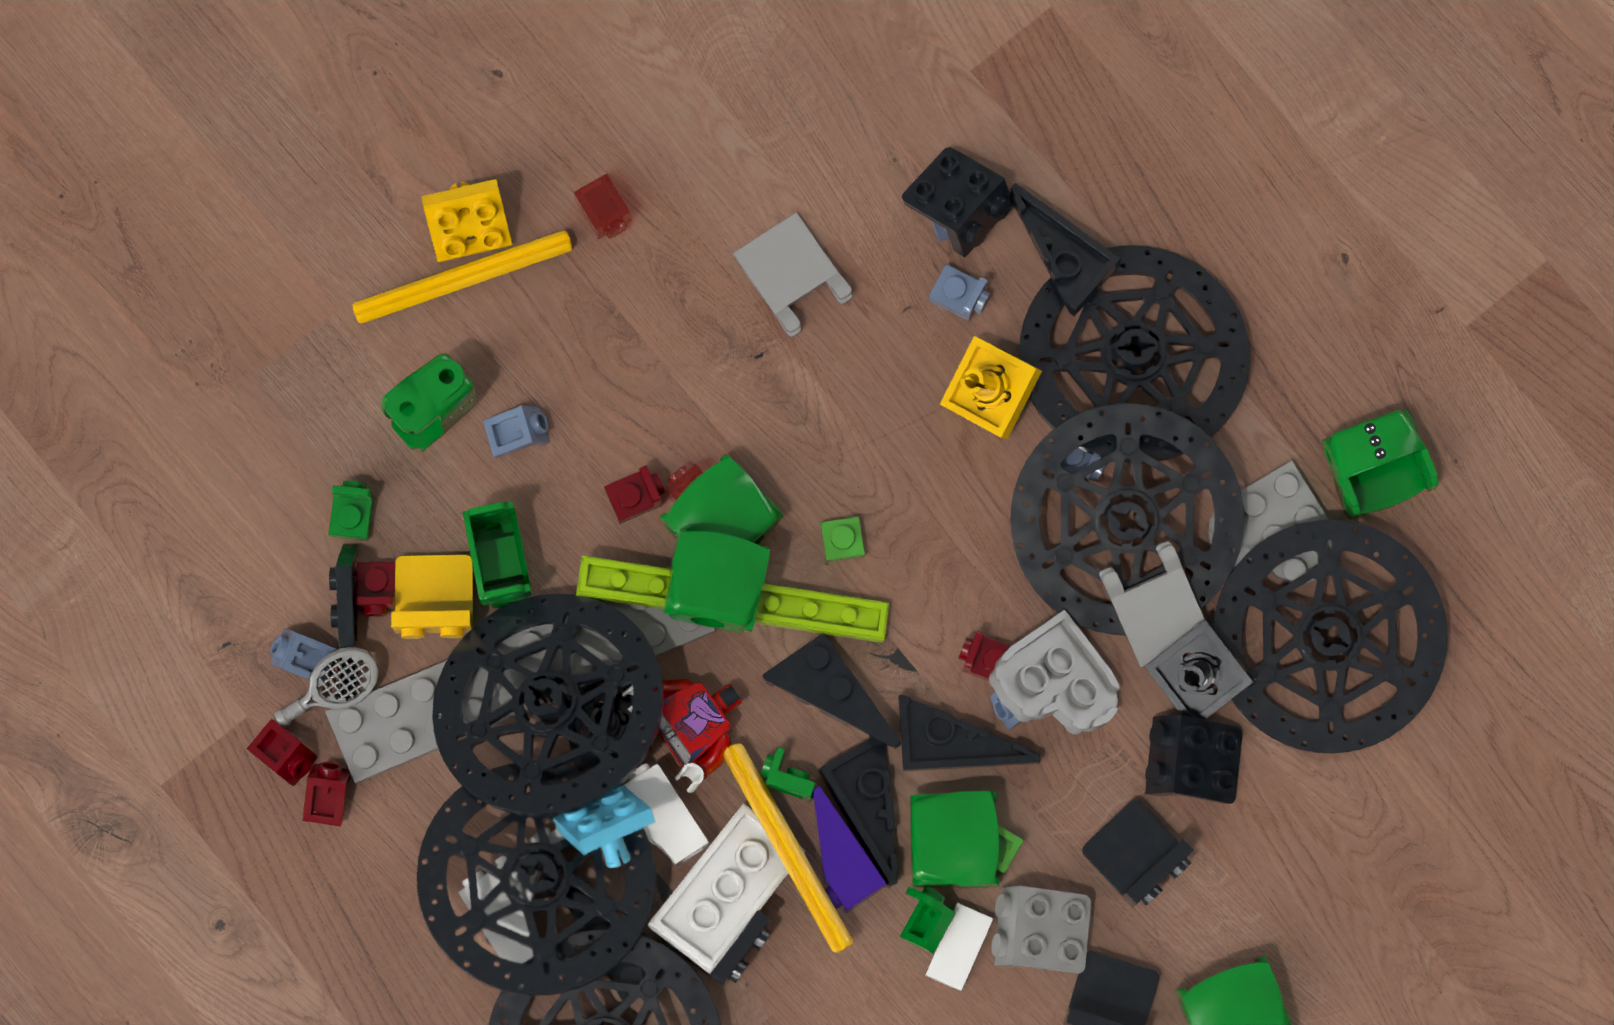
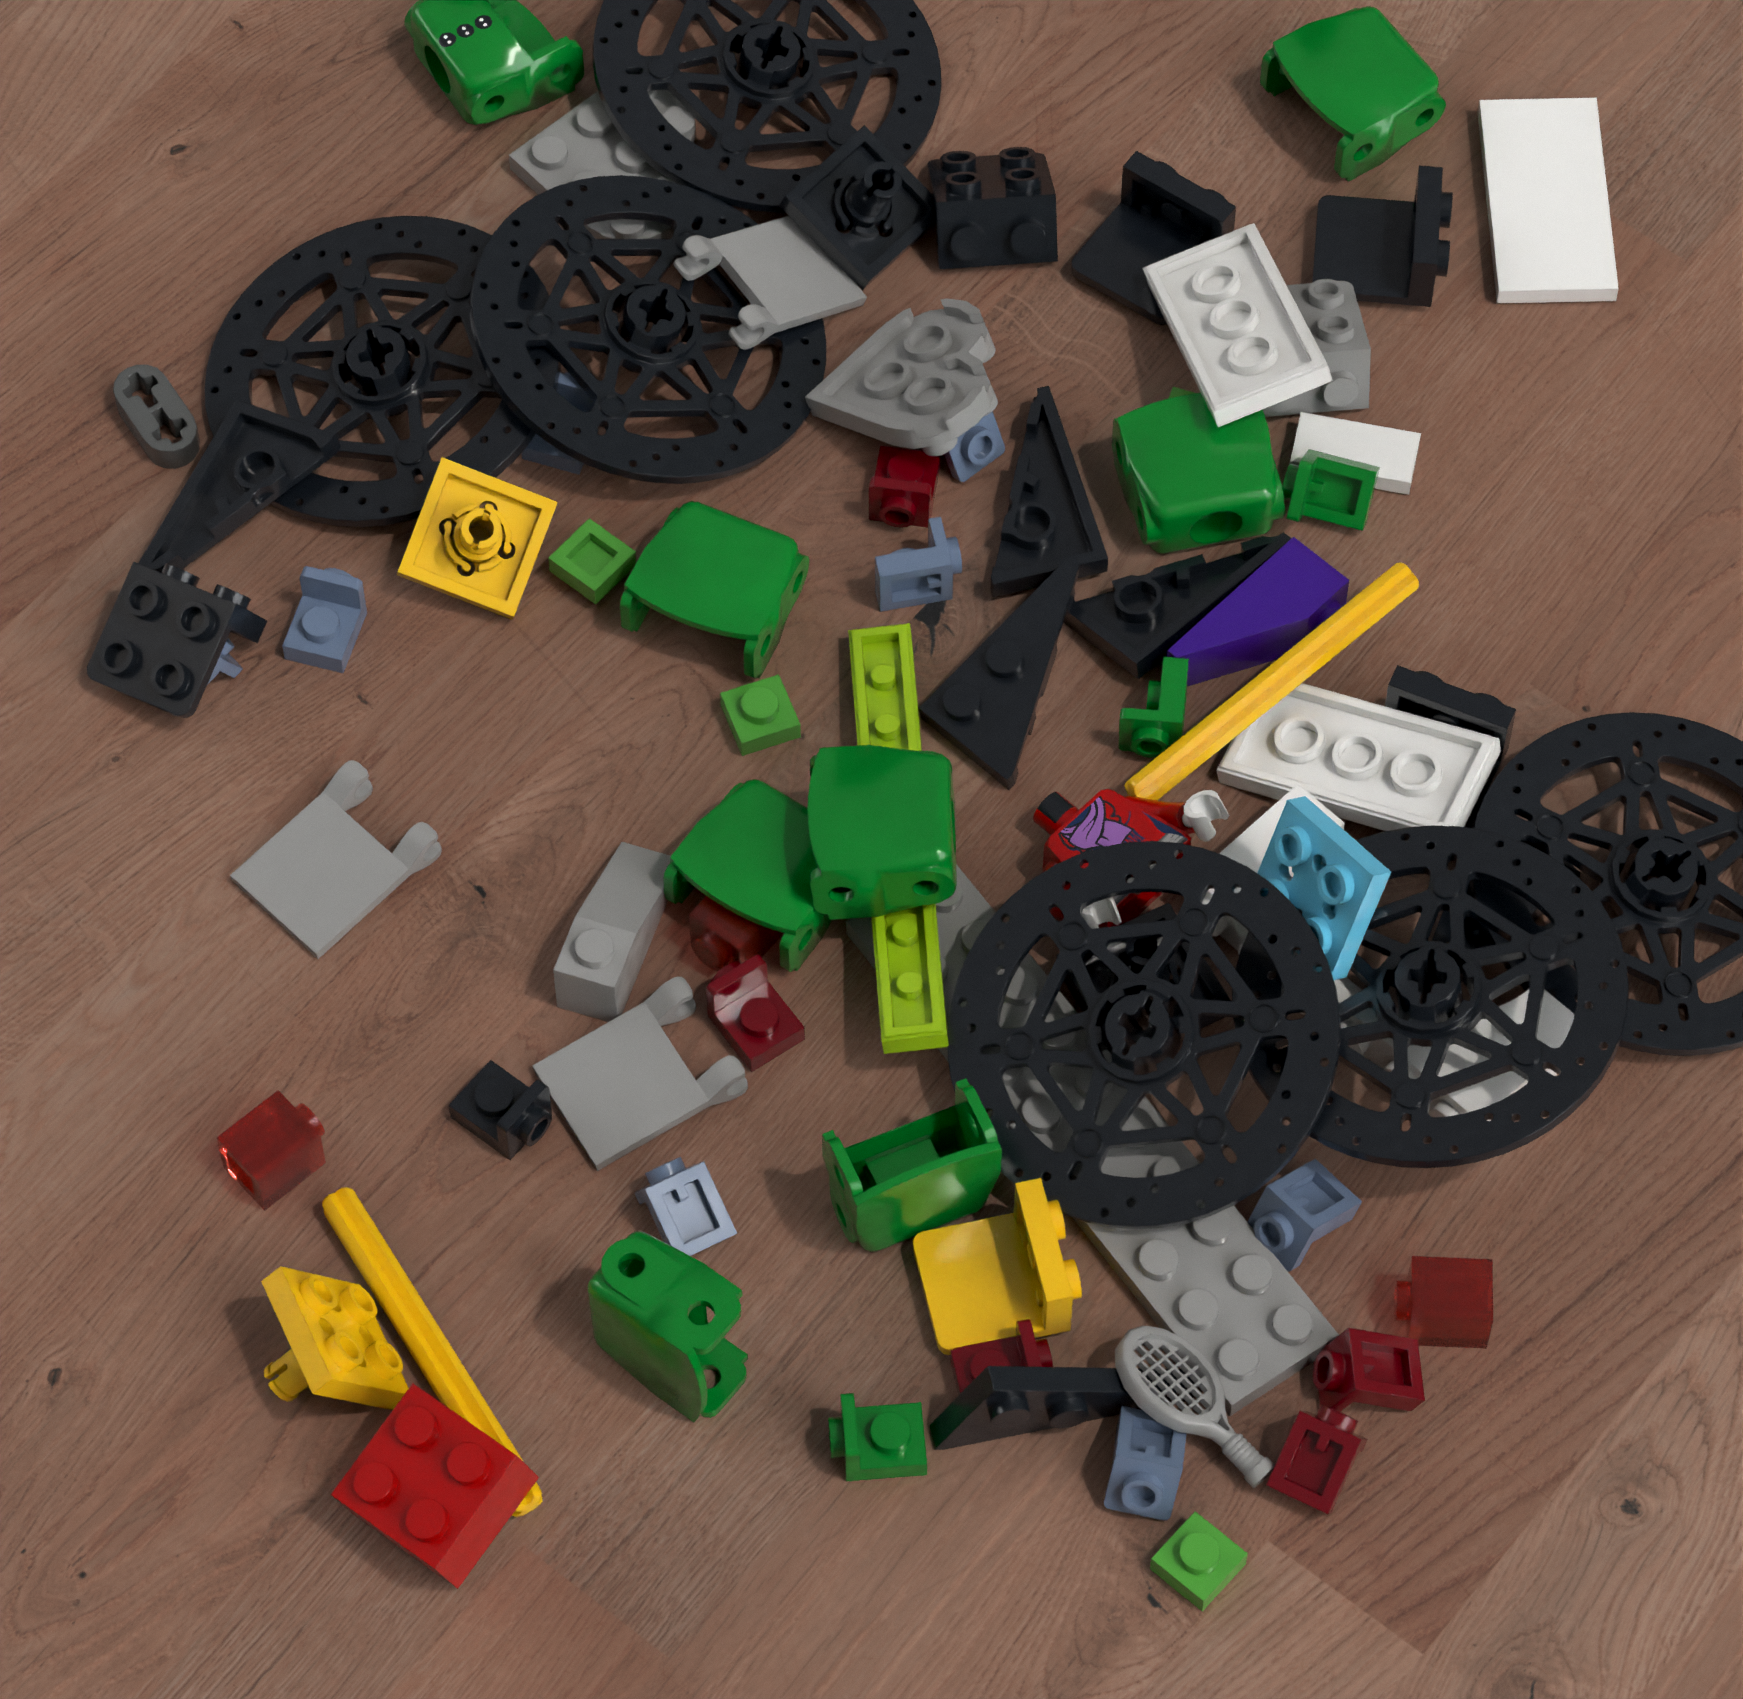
camera: 100 degrees left, 20 degrees down
none -> dark grey beam [113,365,200,469]
none -> red brick [331,1383,539,1589]
none -> black bracket [448,1060,552,1160]
none -> light grey flag [532,977,748,1171]
none -> bright green plate [548,518,636,604]
none -> light grey slope [553,842,671,1022]
none -> green piece [620,501,810,679]
none -> sand blue bracket [875,517,962,612]
none -> white tile [1142,223,1333,427]
none -> bright green plate [1150,1511,1248,1611]
none -> sand blue bracket [1248,1159,1362,1272]
none -> clear red brick [1394,1256,1493,1349]

